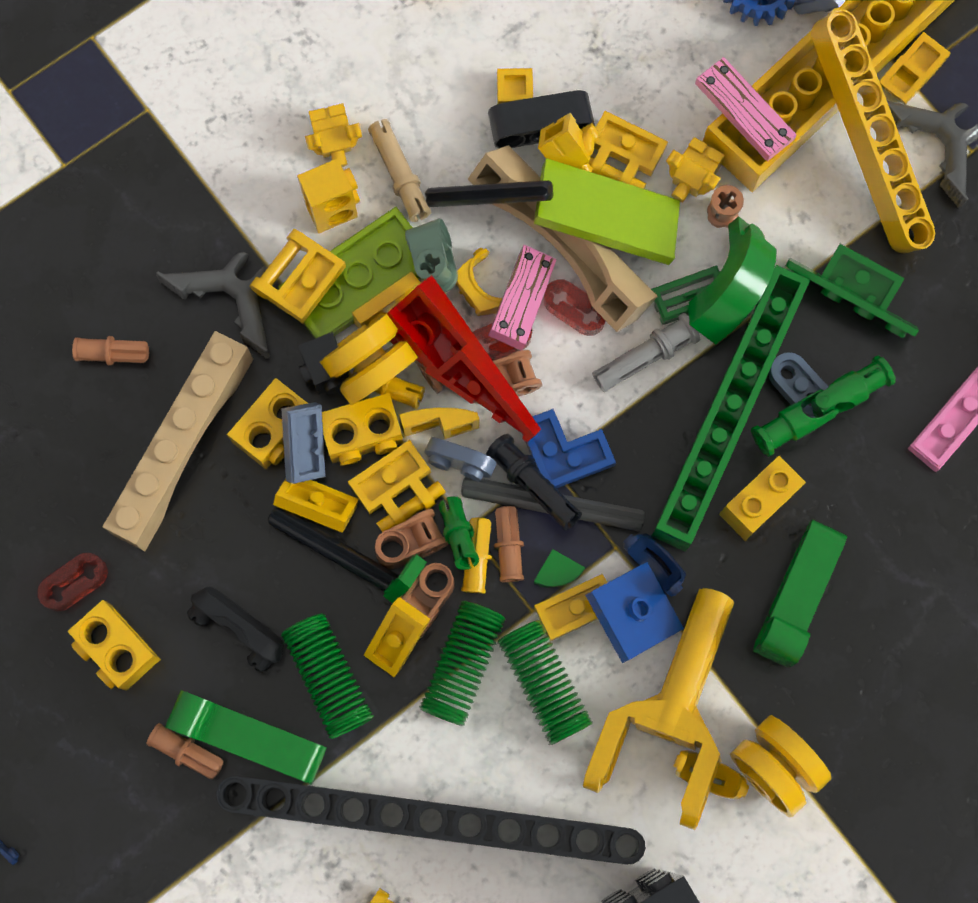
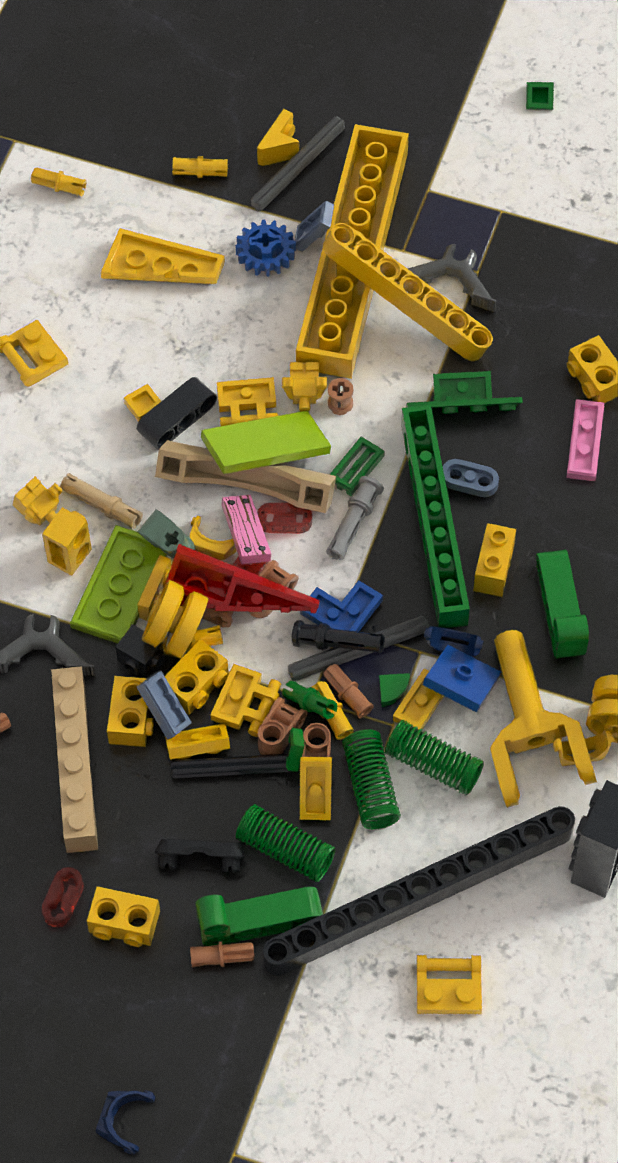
camera: 30 degrees left, 15 degrees down
yellow plate [249,229,346,323] -> none
yellow slope [399,407,480,439] -> none
sand blue plate [424,437,497,482] -> none
black axle [425,180,554,207] -> none
yellow piece [538,113,599,172] -> none
green arch [689,216,777,345] -> none
bright pink tile [695,57,797,161] -> none
green piece [751,355,896,457] -> none
yellow slope [880,32,951,105] -> none

